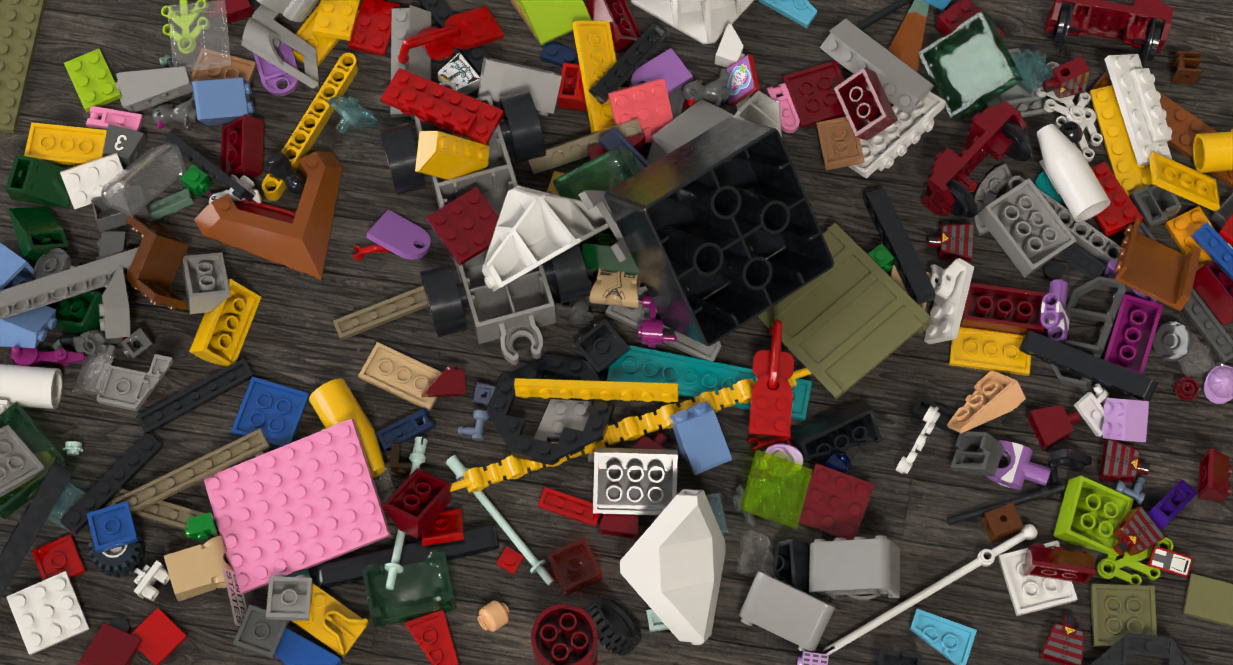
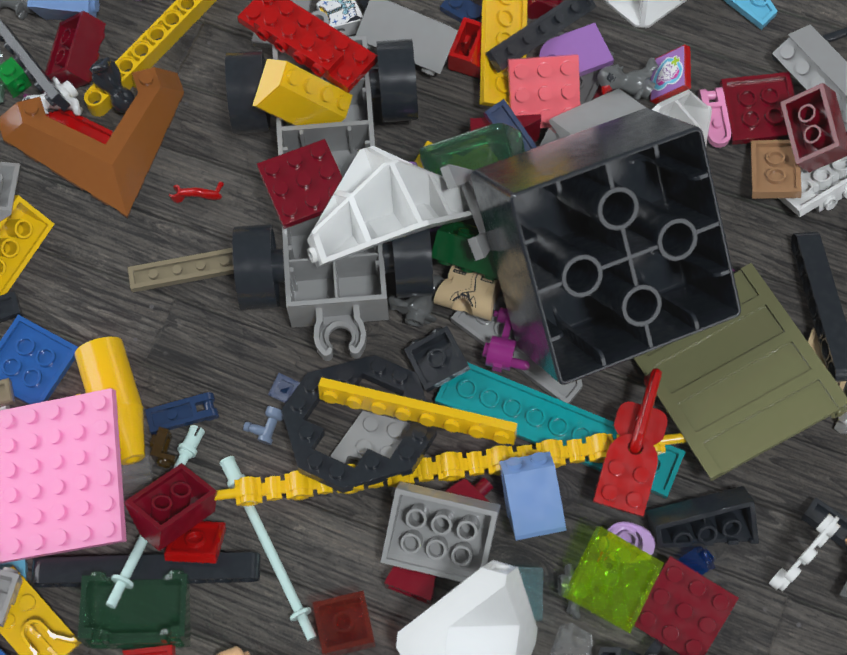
camera: 15 degrees right, 0 degrees up
clear light blue plate [328,96,378,134] -> none
tan tile [358,342,441,411] -> none
medium lavender tile [366,210,431,260] -> none
dark red slope [421,366,466,398] -> none
red plate [496,546,524,576] -> none
dark tan plate [529,118,643,174] -> none
red plate [538,487,601,527] -> none
white slope [715,23,745,68] -> none
red piece [748,435,793,452] -> none
green brick [868,244,894,273] -> none

